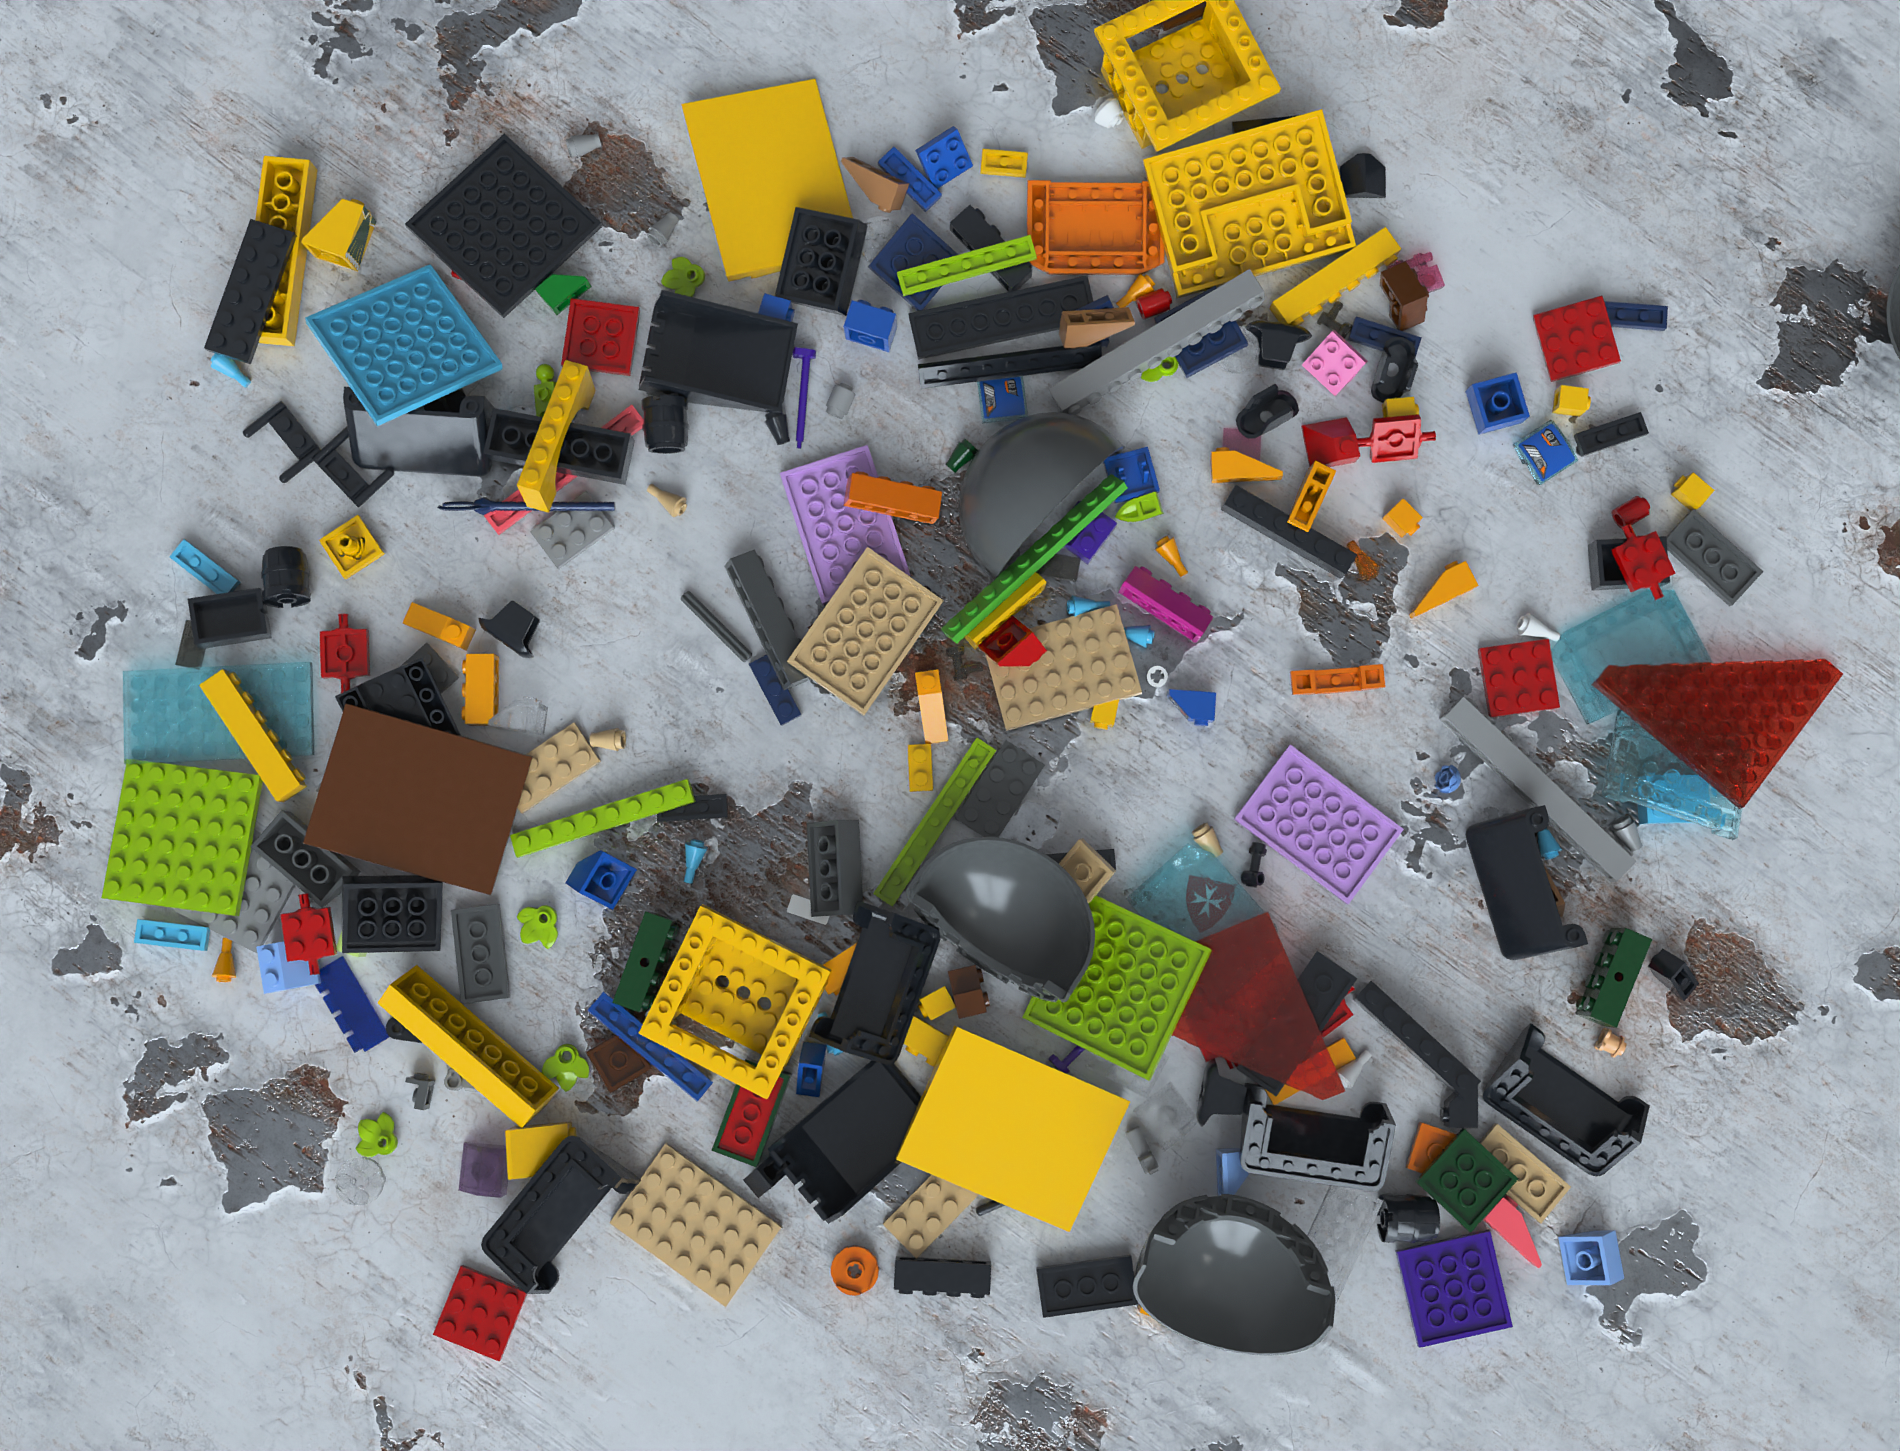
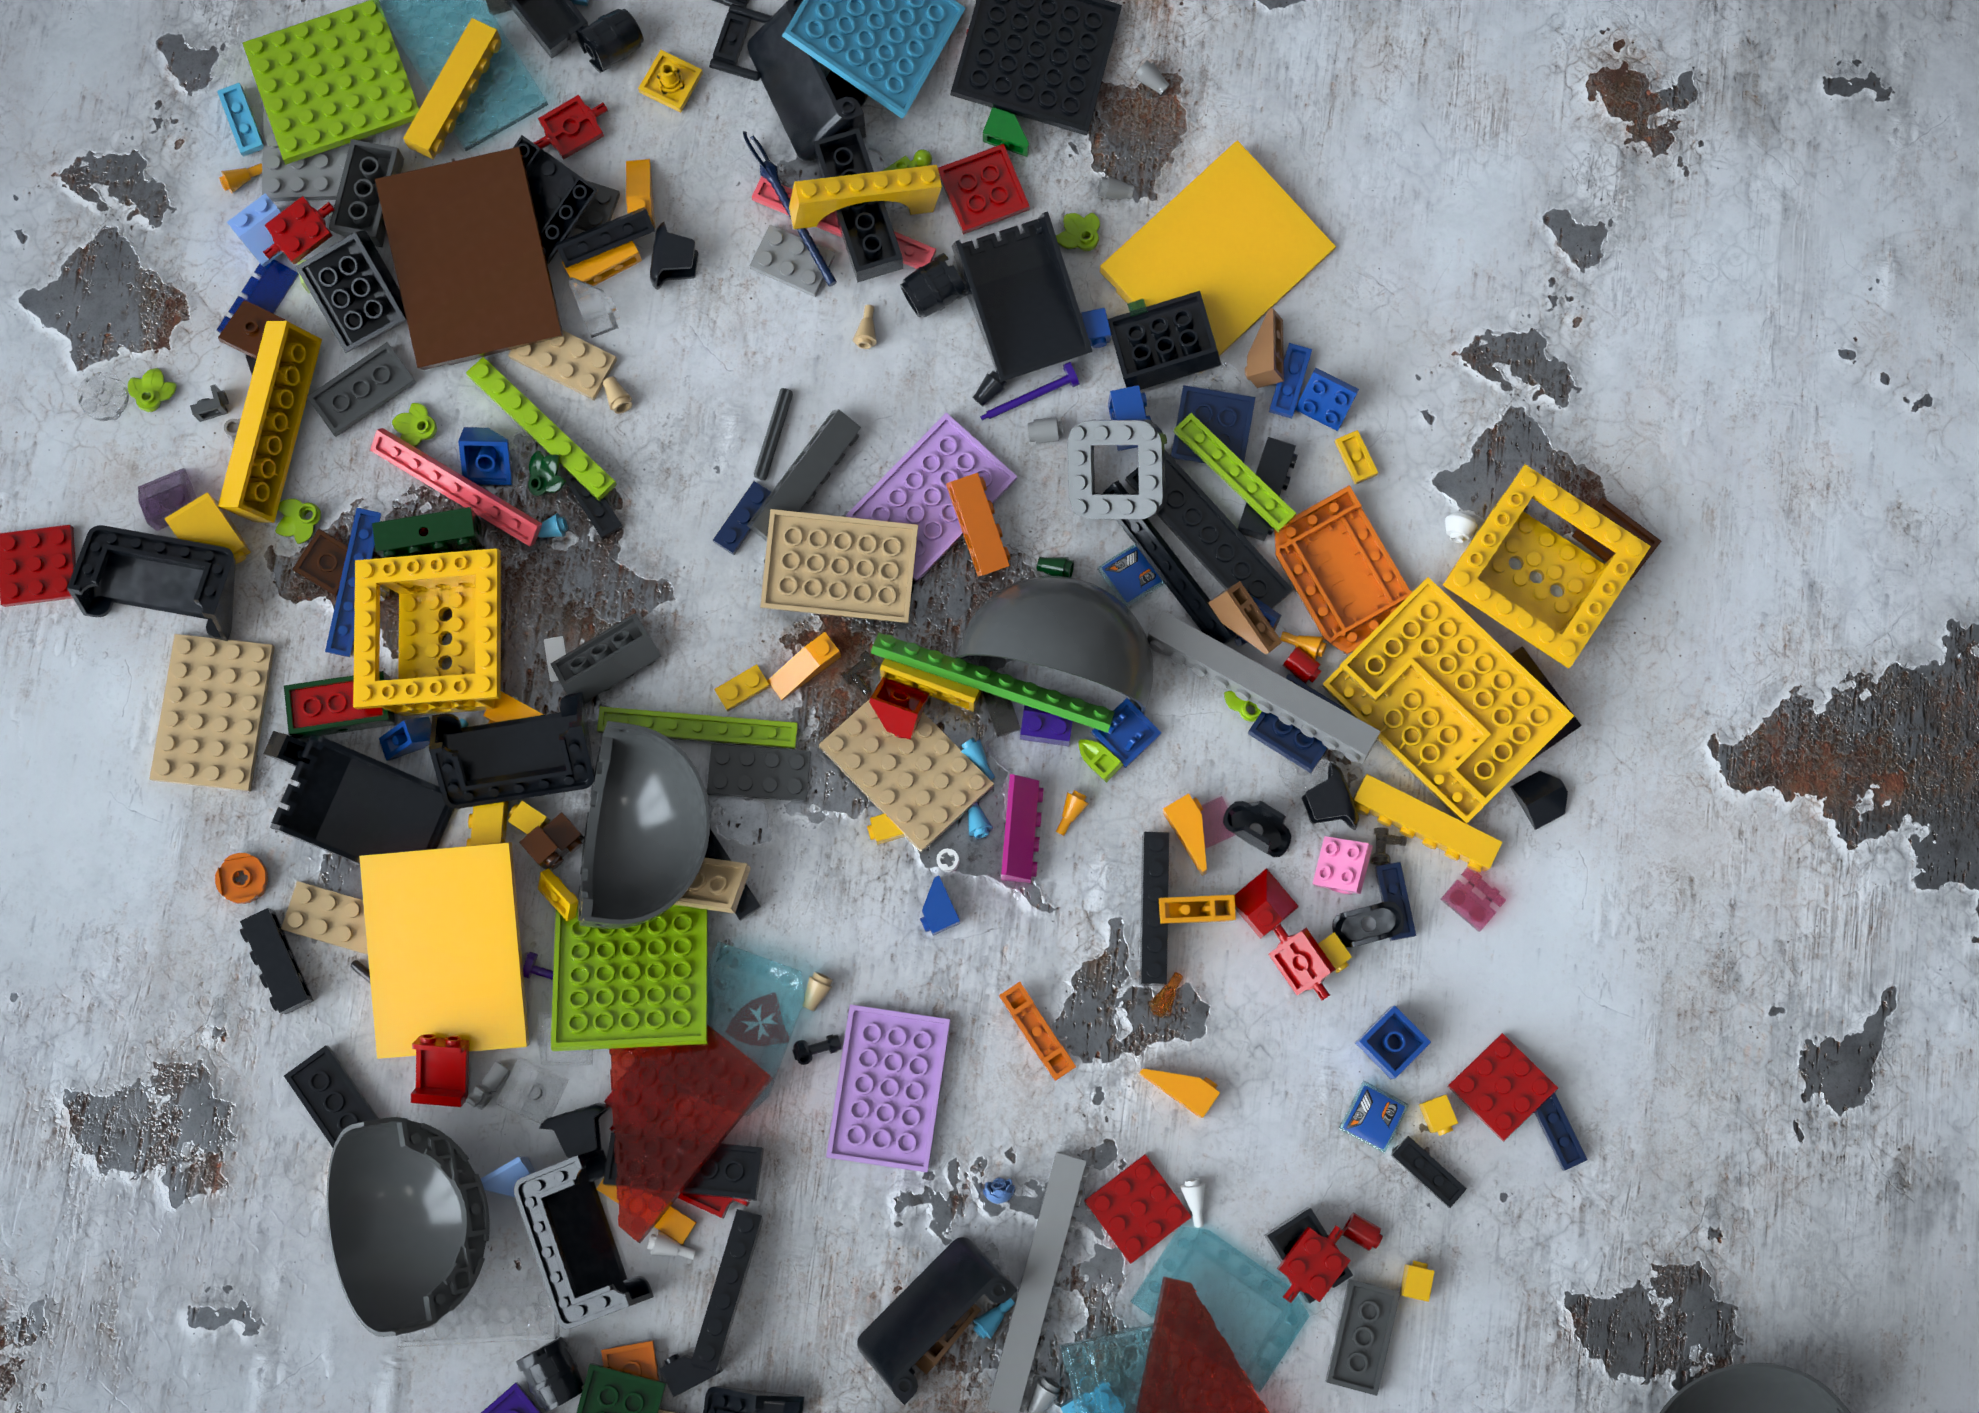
camera: 60 degrees right, 5 degrees down
reddish brown brick [1380,261,1429,331] -> none
light orange brick [1382,498,1423,538] -> none
none -> reddish brown plate [218,300,286,359]
none -> coral plate [370,428,542,546]
none -> red panel [411,1034,469,1107]
none -> dark green plate [528,451,566,496]
none -> yellow plate [538,868,578,921]
none -> black plate [555,207,655,268]
none -> plate [1067,419,1168,519]
none -> clear green window [1127,299,1147,317]

